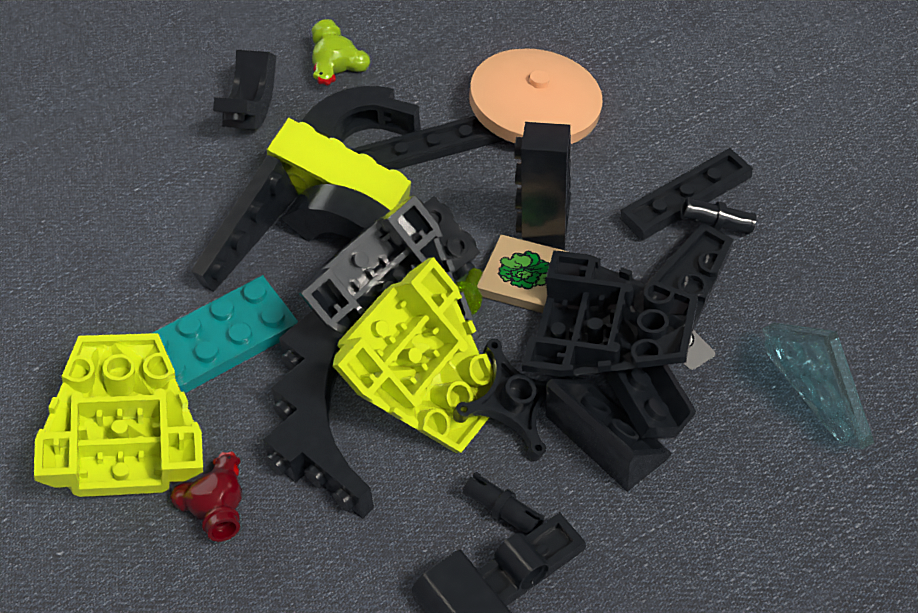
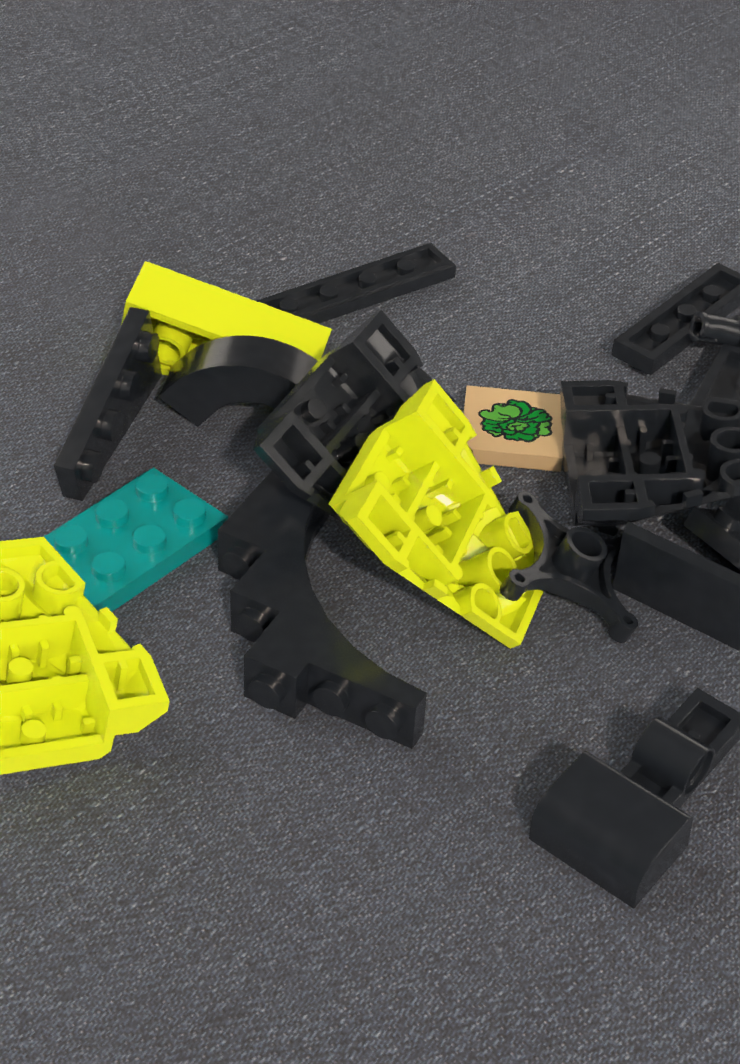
camera: 20 degrees left, 10 degrees down
dark red animal [170,451,242,542] -> none
black arch [213,50,276,129] -> none
black arch [301,86,421,143] -> none
lime animal [312,19,370,85] -> none
black pin [463,472,545,535] -> none
light nougat dish [469,48,603,144] -> none
black wedge [514,122,571,251] -> none

